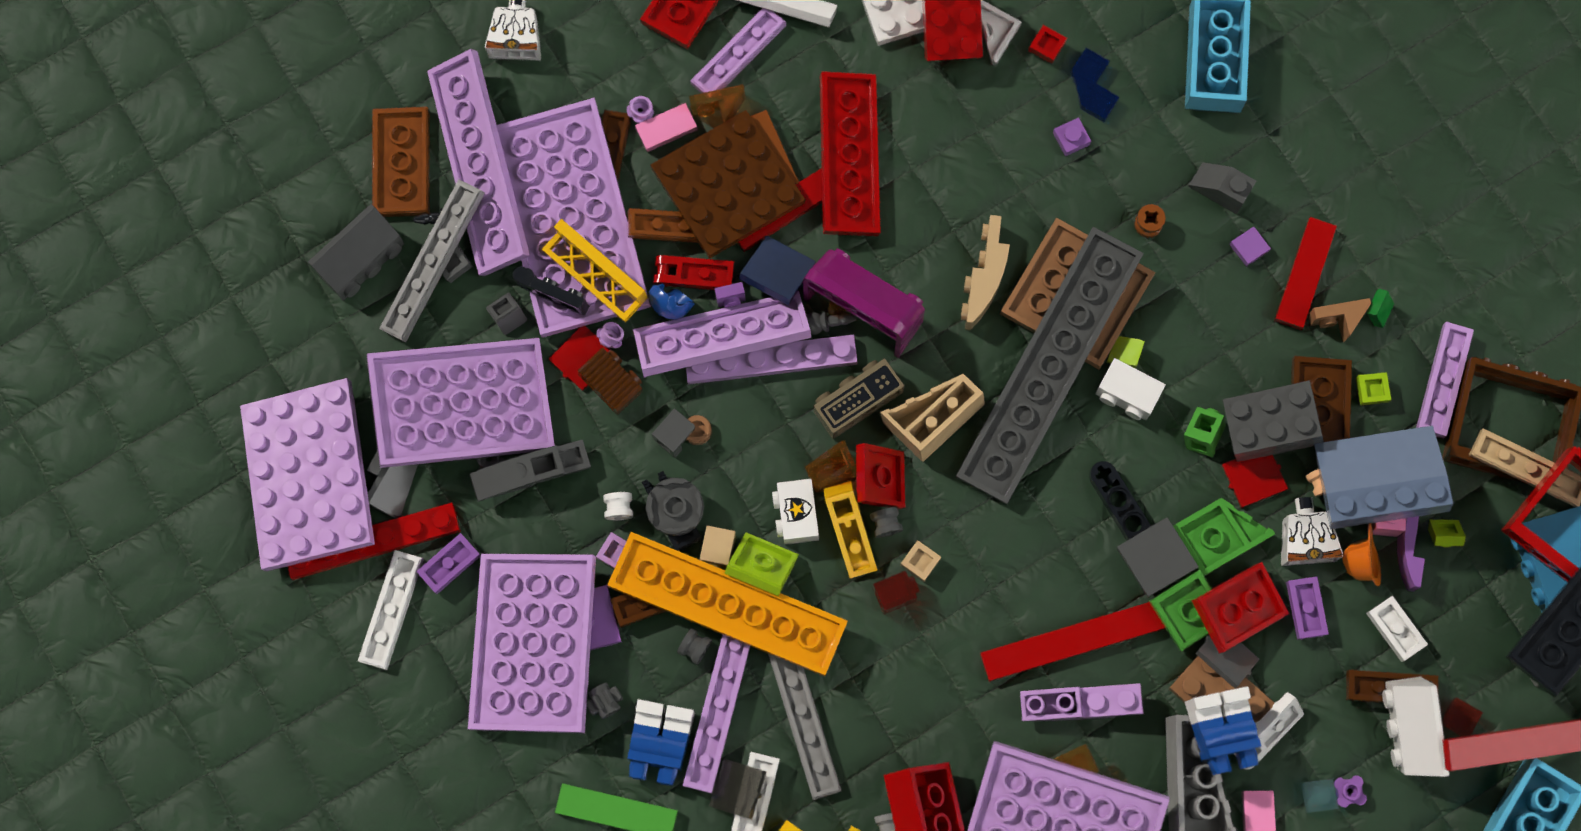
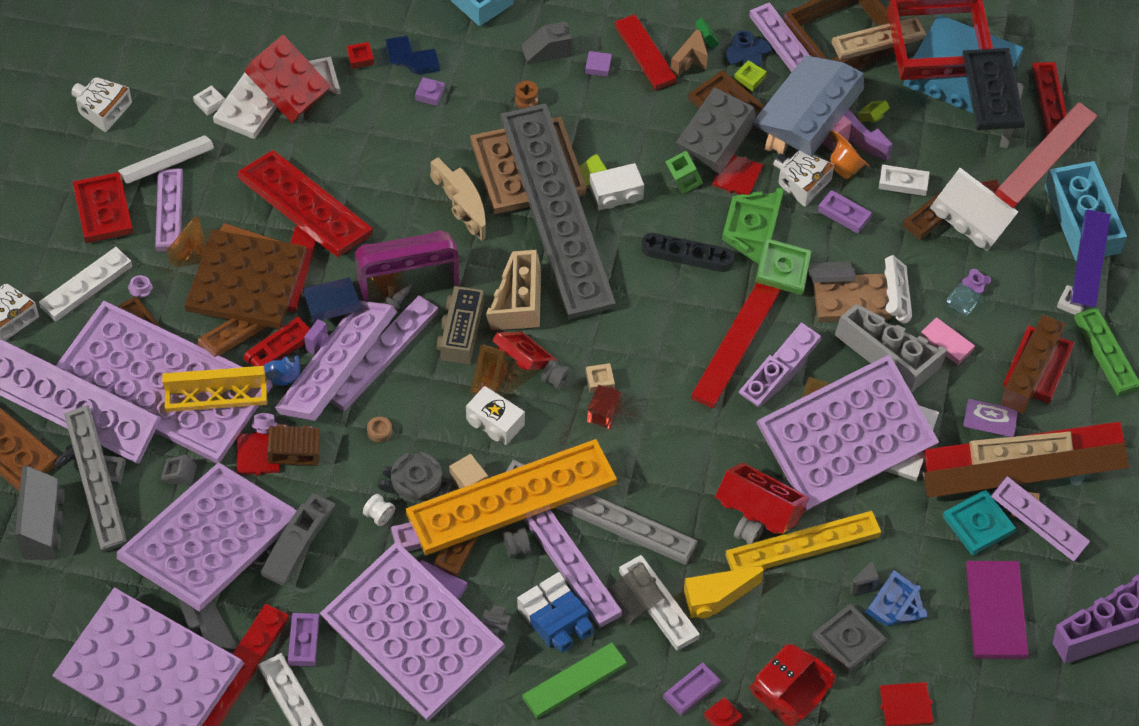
camera: 50 degrees left, 20 degrees down
black hinge [512,266,590,316] -> none
bright pink tile [635,103,697,152] -> none
dark grey panel [652,408,695,458] -> none
lime tile [724,532,799,596] -> none
yellow slope [823,481,877,578] -> none
dark grey tile [1117,518,1198,598] -> none
blue hips [1185,686,1262,775] -> none
red tile [1192,562,1289,654] -> none
none -> white plate [39,247,132,322]
none -> dark blue plate [727,30,771,67]

